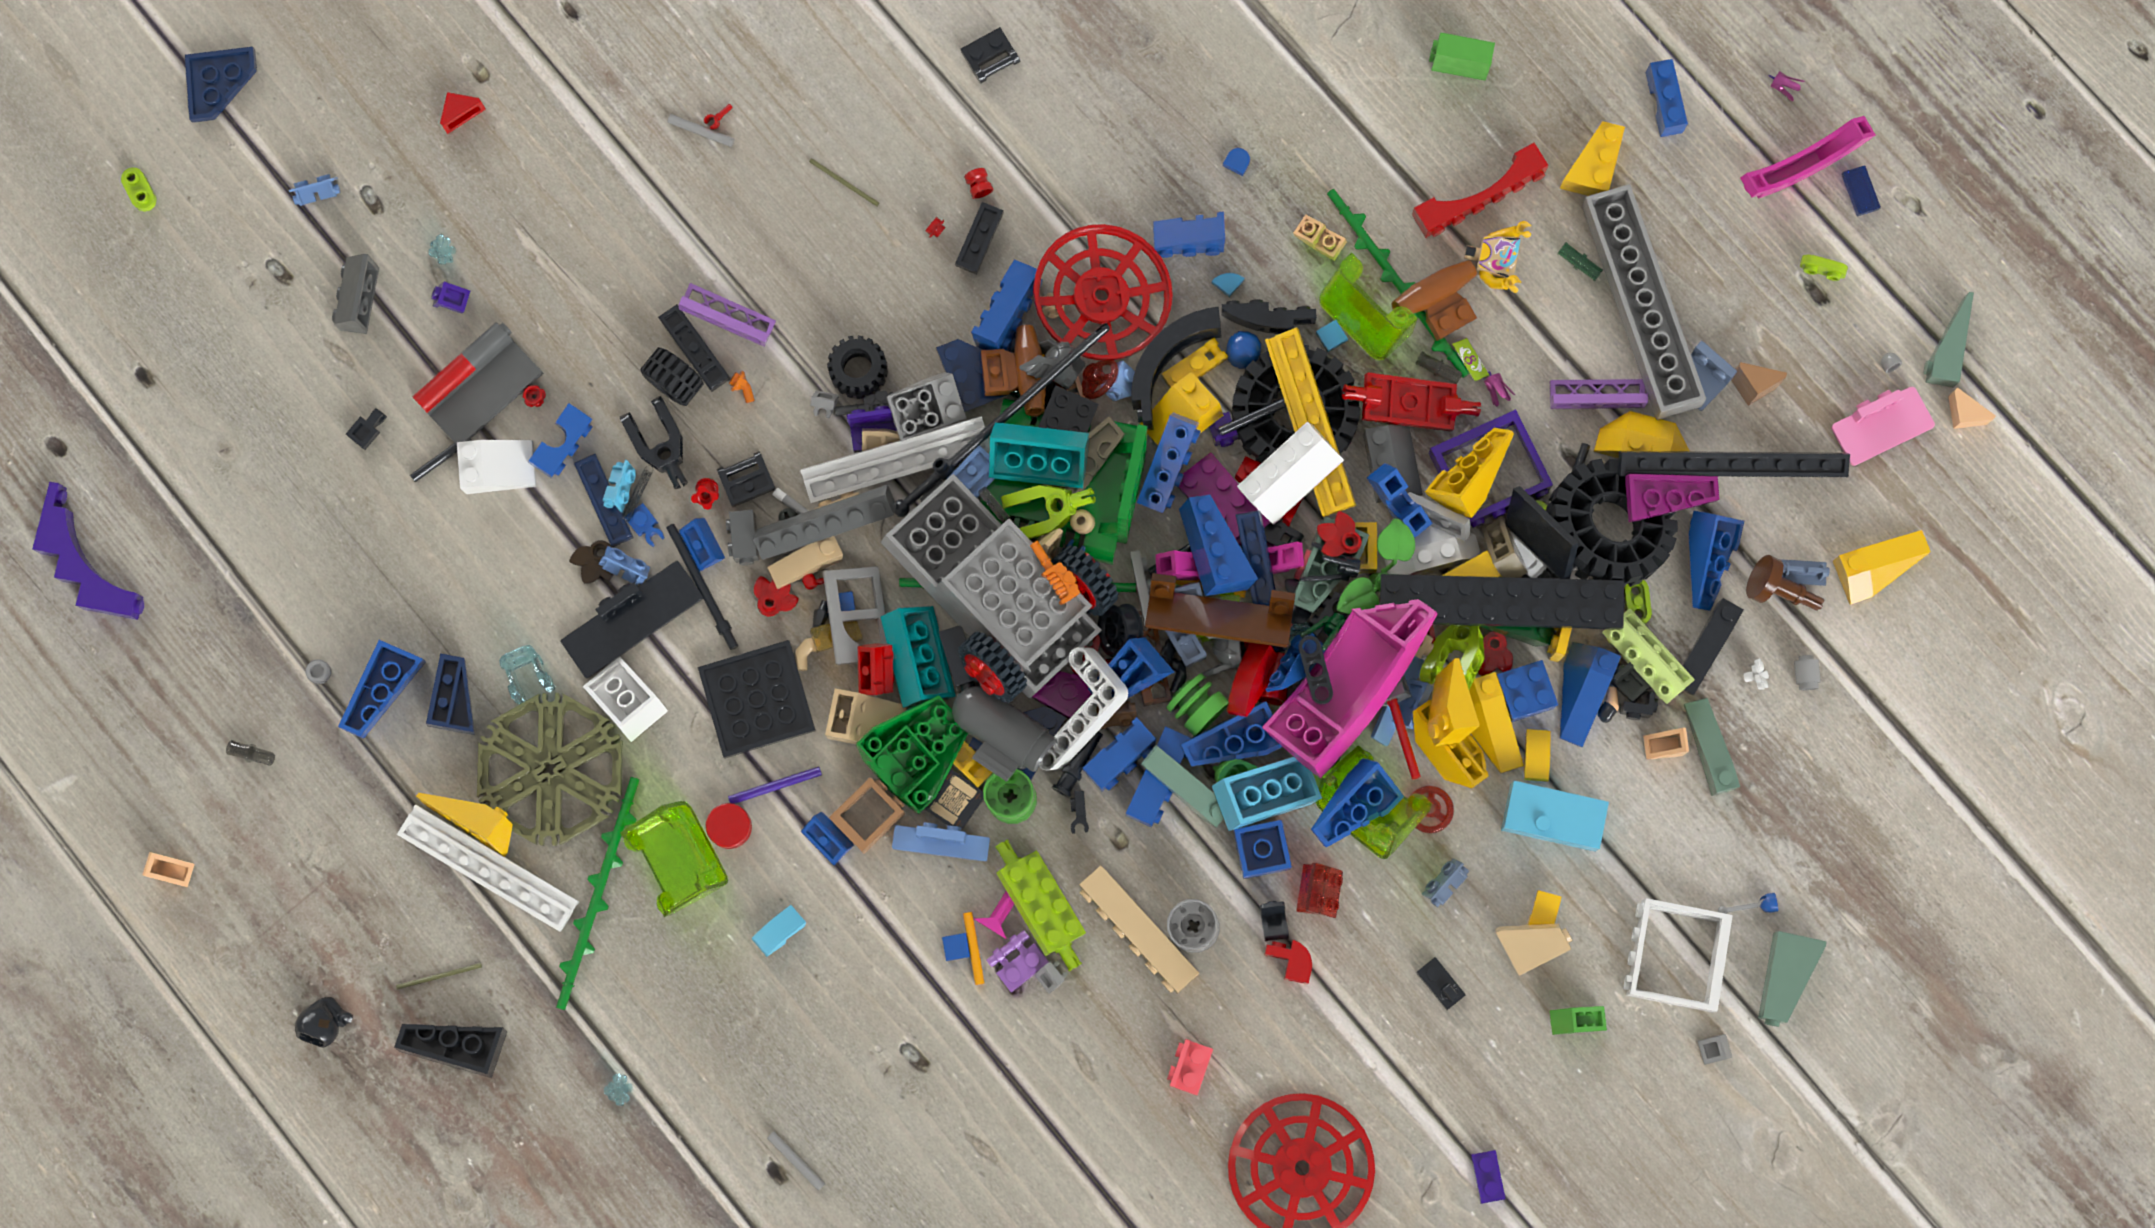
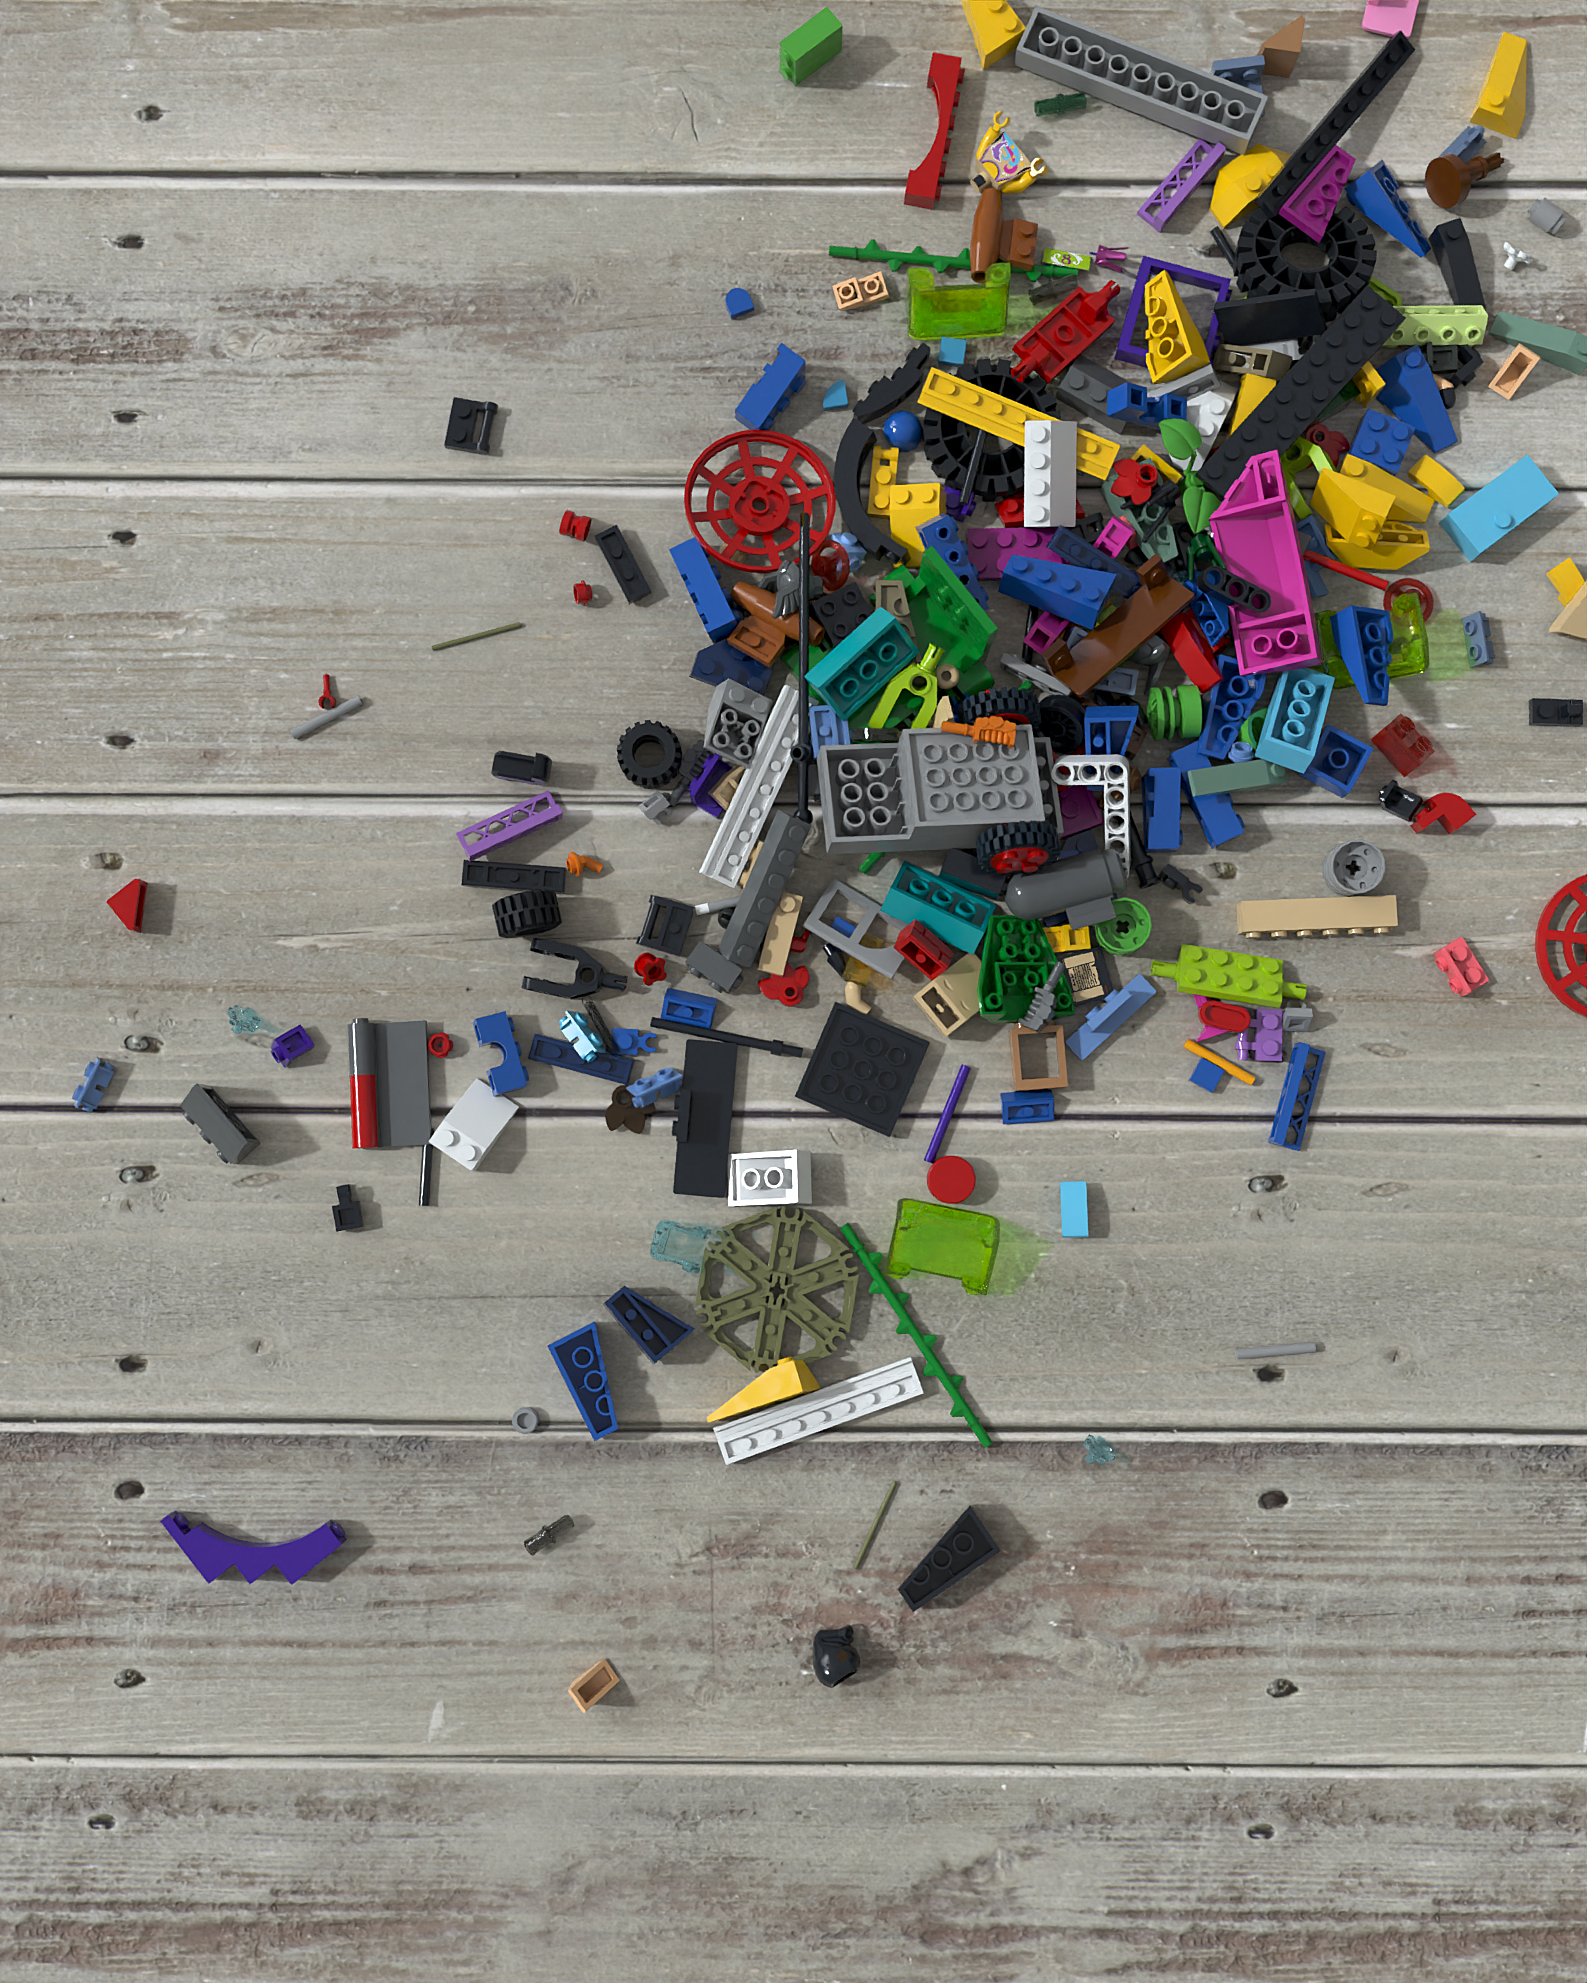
camera: 55 degrees left, 5 degrees up
none -> black animal [491,751,552,785]
none -> dark grey piece [1018,961,1066,1033]
none -> red tile [1198,1000,1251,1033]
none -> medium blue plate [1228,742,1254,763]
none -> blue fence [1268,1042,1326,1151]

